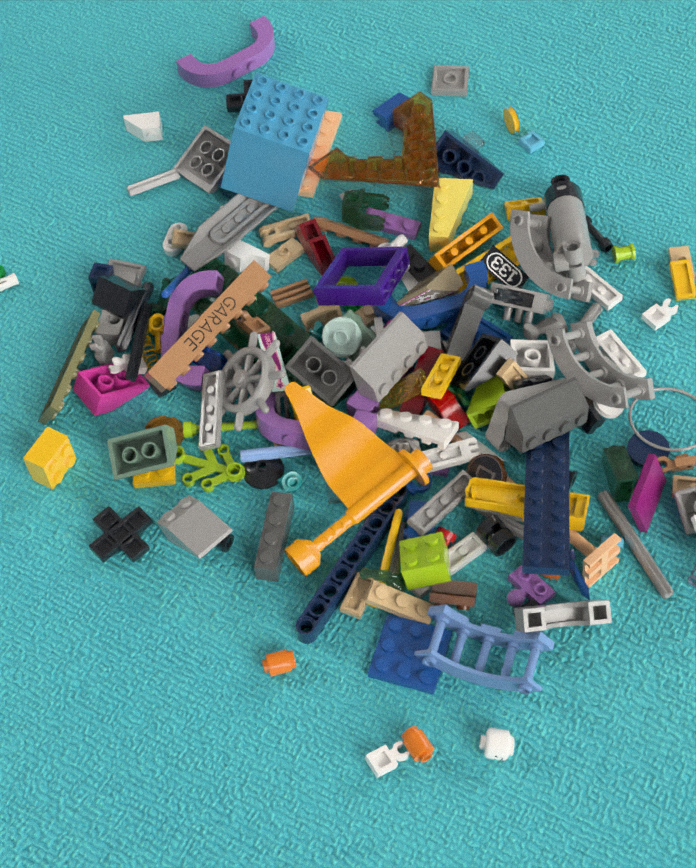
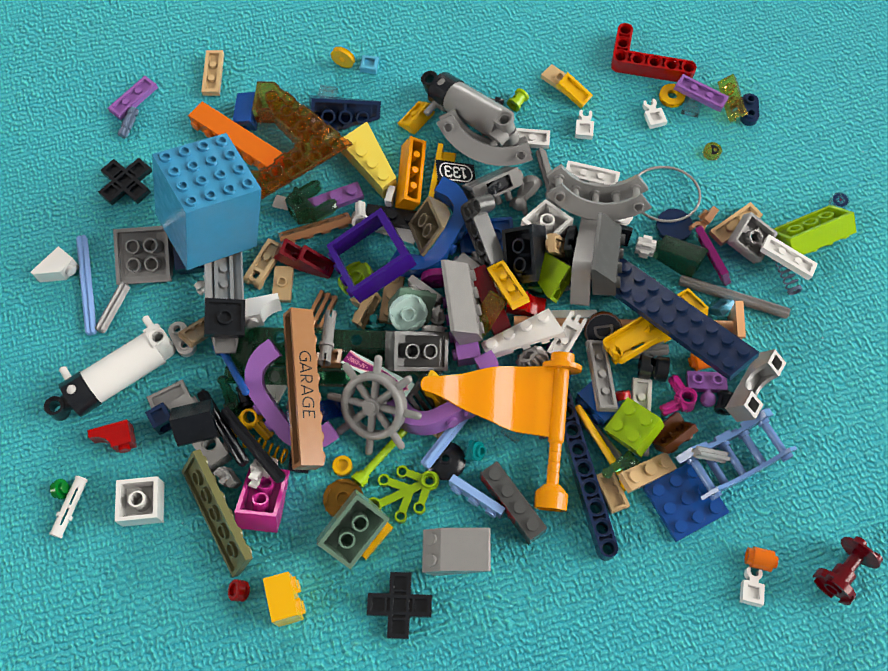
camera: 50 degrees left, 10 degrees up
medium lavender arch [176,16,275,88] -> none
light grey tile [199,370,224,451] -> none
orange brick [262,649,297,677] -> none
light grey tile [431,65,469,96] -> none
white head [479,728,515,761] -> none
none -> white piece [44,315,176,421]
none -> light blue axle [76,235,97,336]
none -> red arch [87,419,137,453]
none -> medium lavender tile [108,76,158,120]
none -> white brick [115,476,165,527]
none -> sand blue axle [118,107,139,139]
none -> orange brick [188,101,285,177]
none -> tan plate [201,50,224,96]
none -> black plate [204,298,245,338]
none -> red tile [228,579,250,602]
none -> light grey pin [318,310,337,366]
none -> yellow tile [332,455,353,477]
none -> white tile [384,185,396,207]
none -> light blue plate [449,474,505,519]
none -> white gear [635,235,657,259]
none -> dark pink axle [659,375,697,416]
none -> light grey axle [691,446,731,463]
none -> dark red piece [813,536,883,605]

